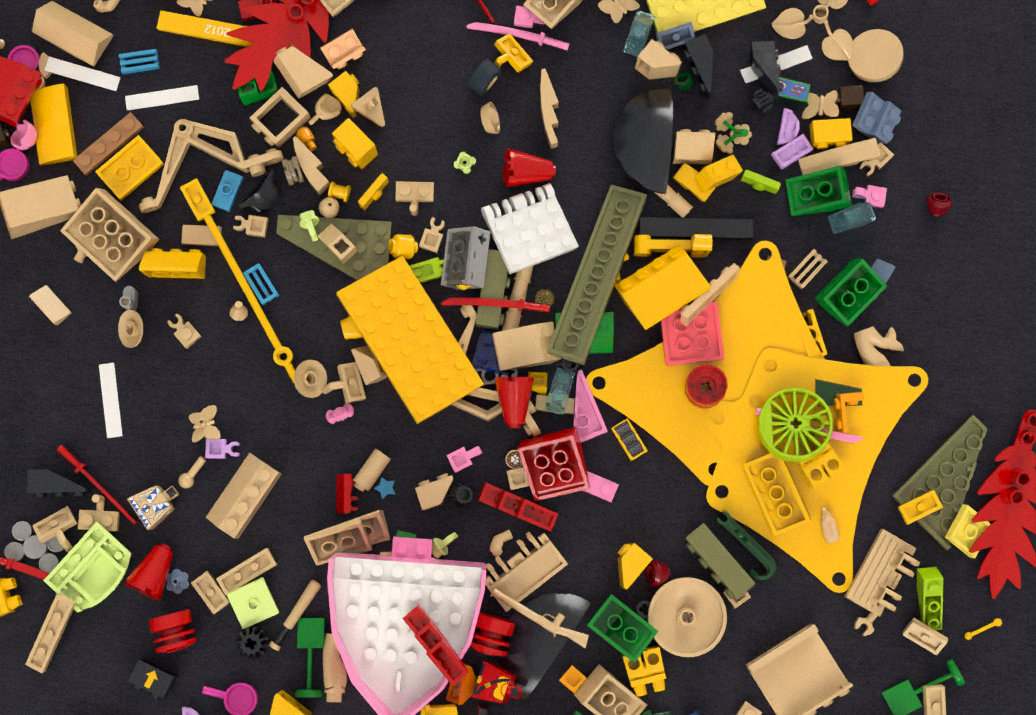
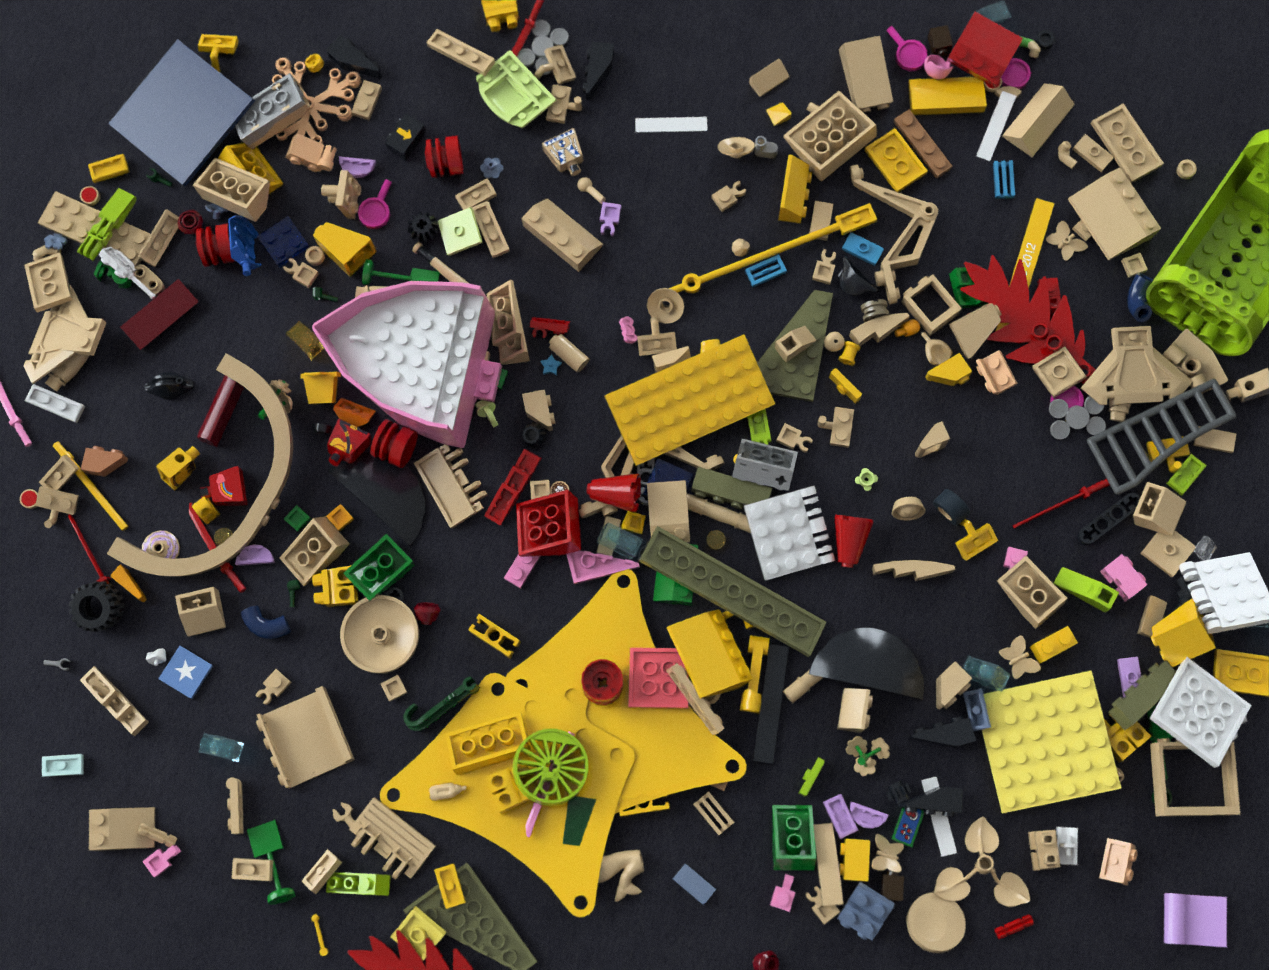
camera: 105 degrees right, 5 degrees down
red sword [57,445,137,525] -> none
red cone [124,543,173,600] -> none
white sticker [125,85,199,110] -> none
tan piece [189,405,221,442] -> none
yellowish green piece [299,210,320,242] -> none
yellow brick [332,118,378,170] -> none
tan piece [351,87,385,127] -> none
yellow head [388,234,418,259] -> none
red slope [402,604,469,686] -> none
red sword [441,298,550,313] -> none
bright pink plate [447,446,482,473] -> none
bright pink sword [466,22,570,50] -> none
tan arm [490,530,513,556] -> none
tan piece [490,588,589,648] -> none
tile [611,418,647,461] -> none
yellow slope [617,543,653,590] -> none
yellow slope [672,163,716,202] -> none
dark green piece [674,71,694,91] -> none
olive brick [685,523,755,601] -> none
yellow brick [695,155,743,192] -> none
green slope [814,258,887,326] -> none
clear light blue slope [828,202,876,234] -> none
light orange bracket [834,392,864,433] -> none
none -> yellow piece [468,614,521,659]
none -> yellow slope [766,102,791,126]
none -> tan tile [915,421,950,458]

